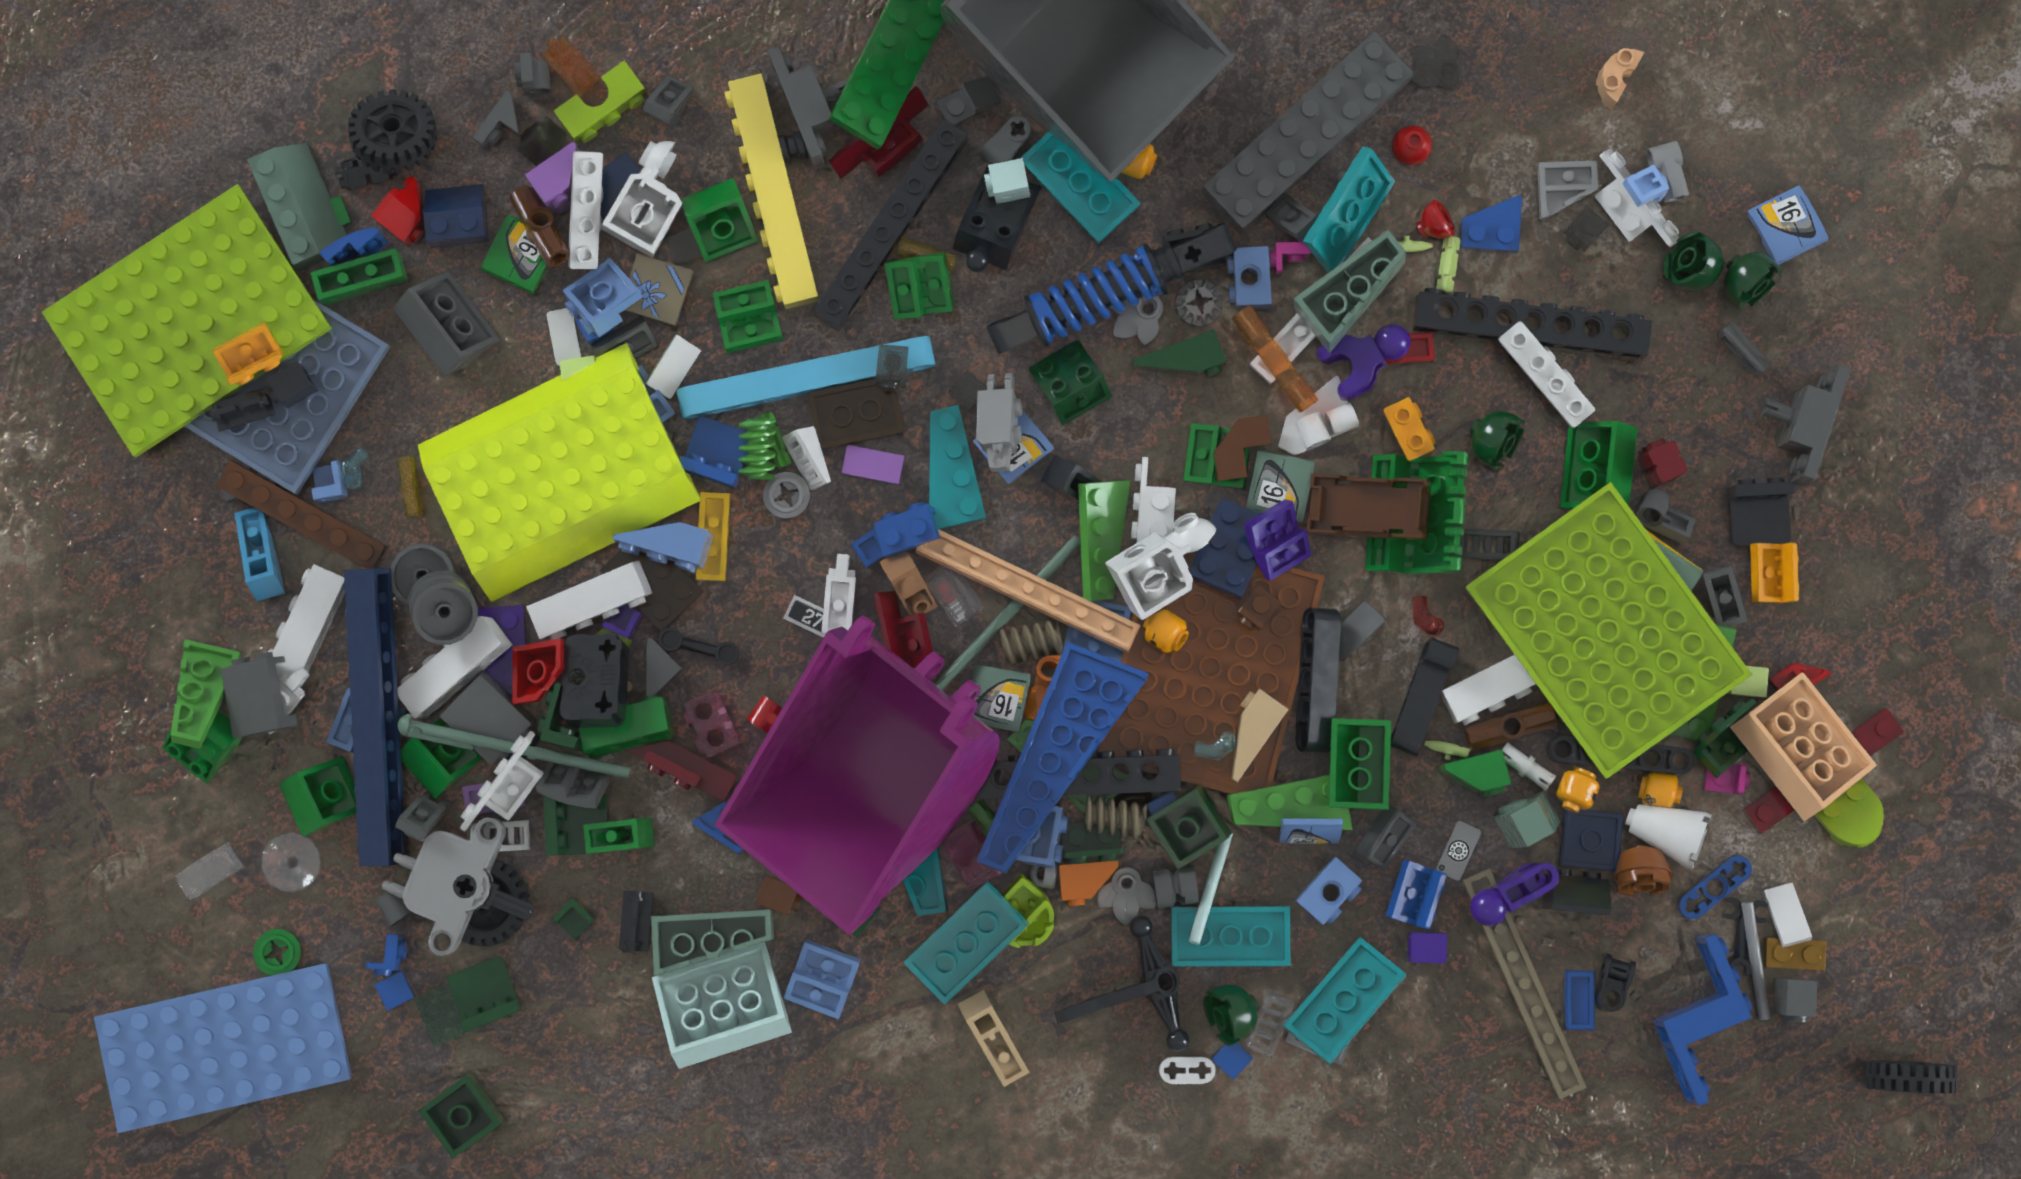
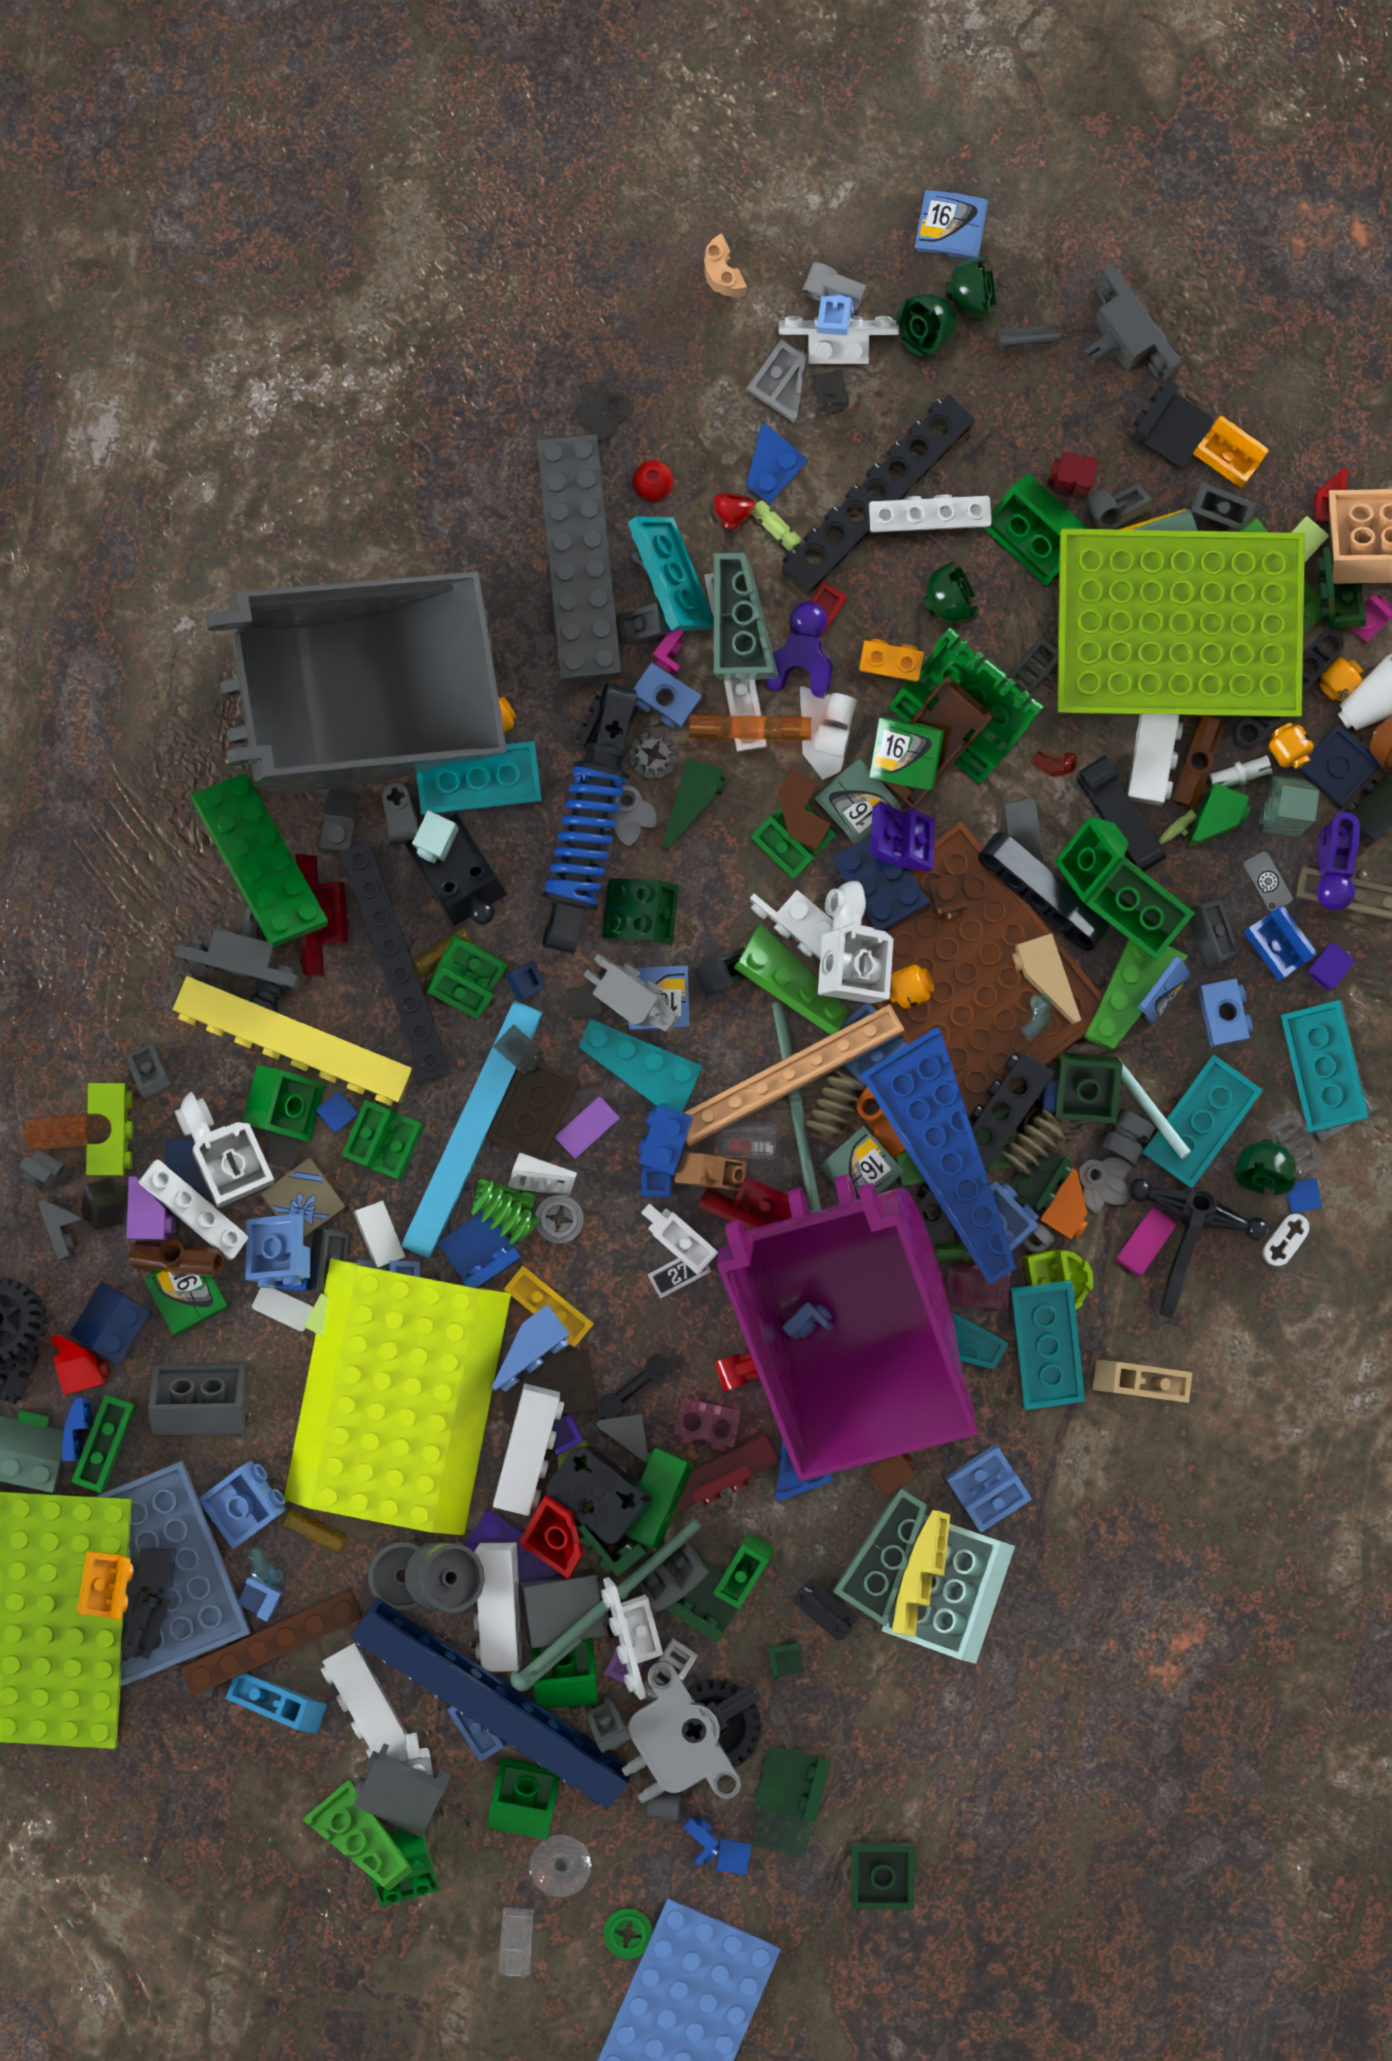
camera: 55 degrees left, 0 degrees up
yellowish green helmet [1399,236,1433,253] -> none
none -> medium blue plate [198,1461,287,1549]
none -> blue tile [315,1091,359,1135]
none -> dark blue plate [505,960,547,1001]
none -> medium blue bracket [782,1302,835,1340]
none -> green slope [869,717,944,790]
none -> light yellow slope [892,1510,950,1637]
none -> green slope [1055,817,1129,903]
none -> dark pink slope [1116,1207,1178,1278]

